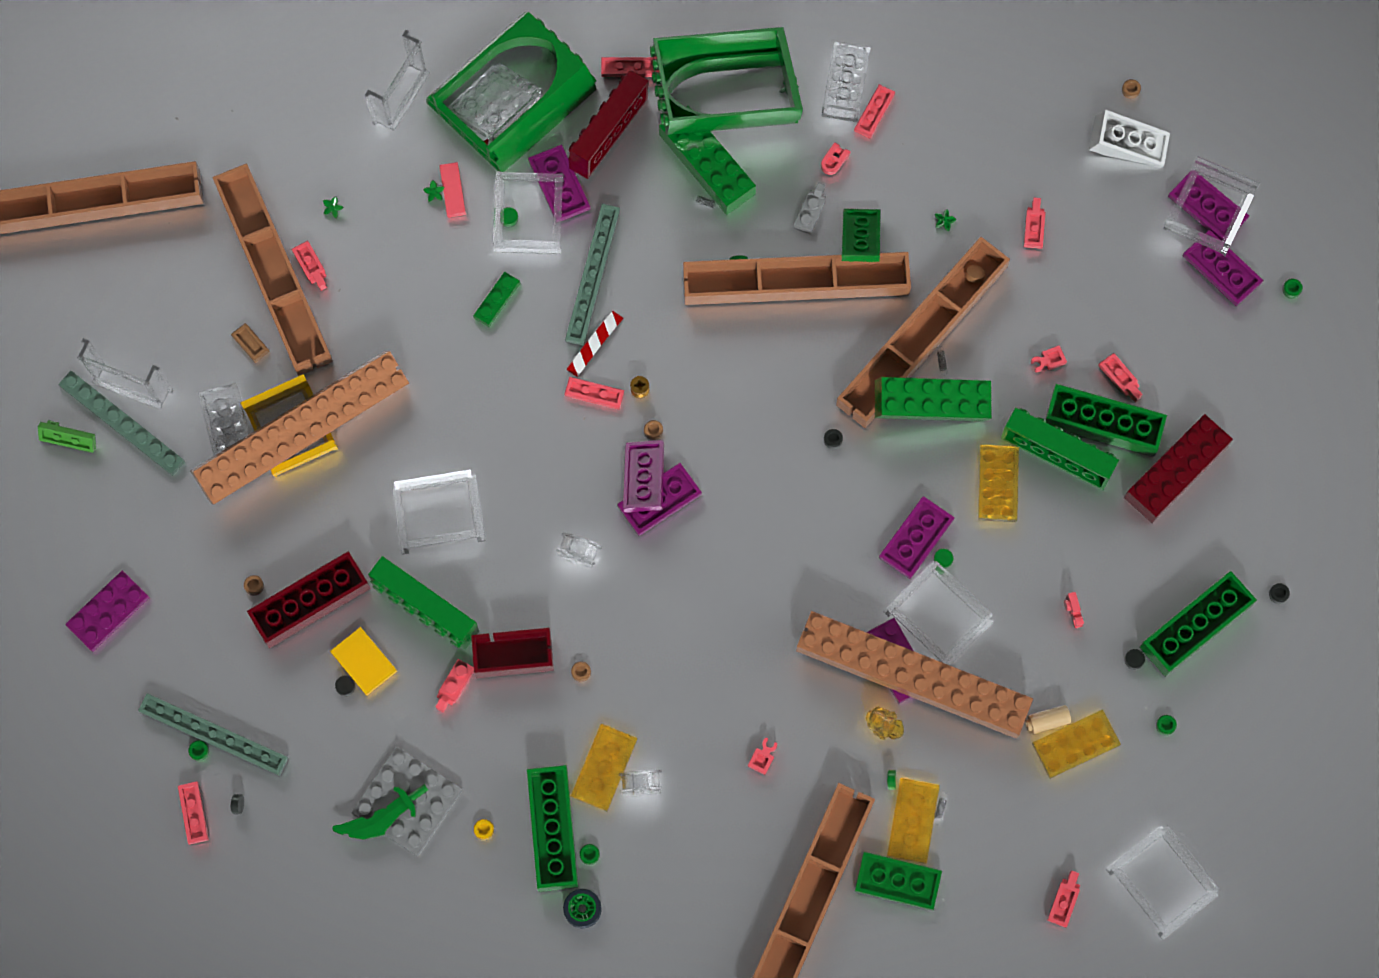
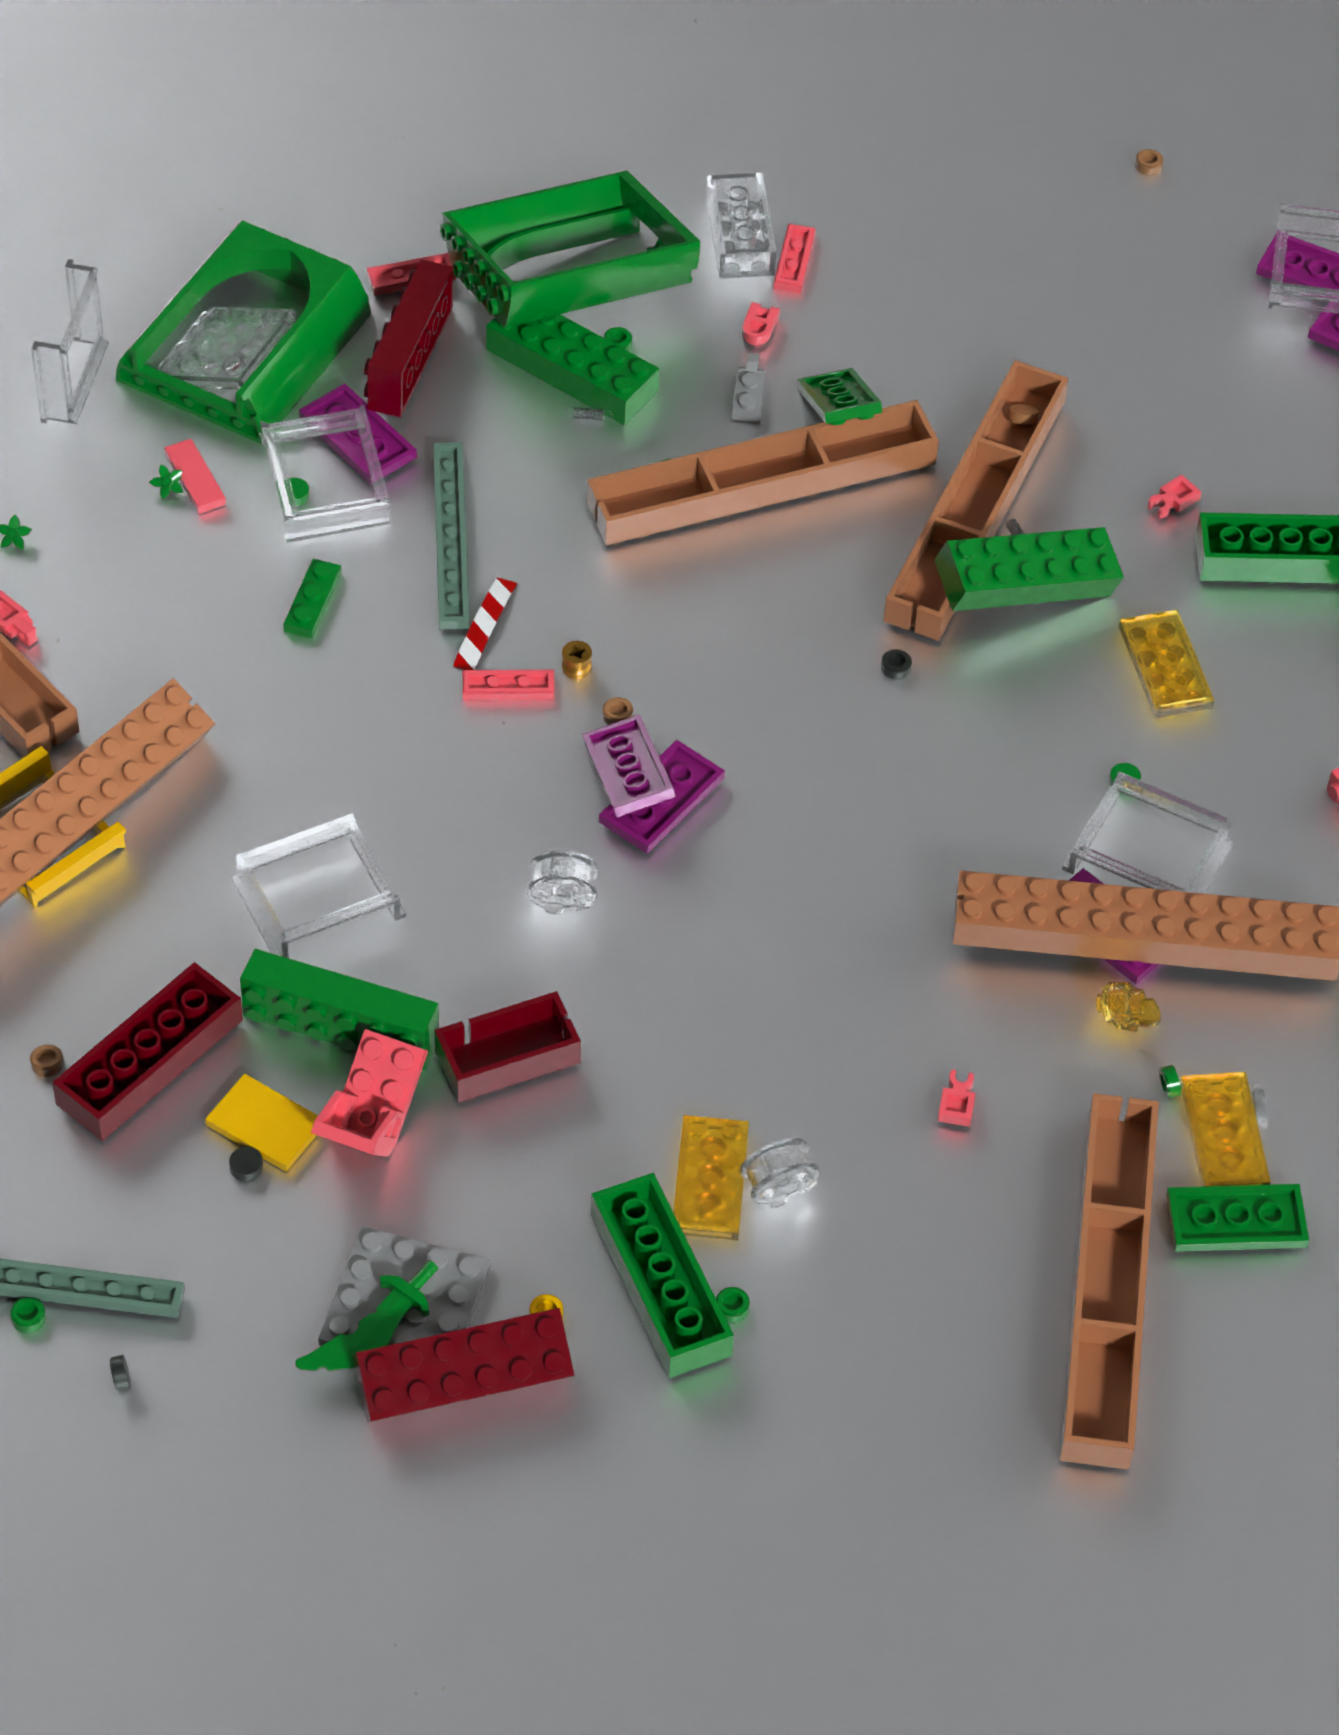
camera: 20 degrees left, 20 degrees down
coral plate [178,781,209,845] -> none
coral hinge [435,659,474,712] -> none
wheel [563,889,602,929] -> none
medium nougat tile [571,662,591,682] -> none
magenta plate [879,496,955,580] -> none
green plant [934,209,956,231] -> none
green brick [1001,407,1119,490] -> none
coral hinge [1023,198,1046,249] -> none
white slope [1089,110,1170,167] -> none
coral hinge [1098,353,1143,402] -> none
none -> coral bracket [311,1029,428,1157]
none -> dark red brick [353,1308,575,1423]
none -> green tile [604,327,632,351]

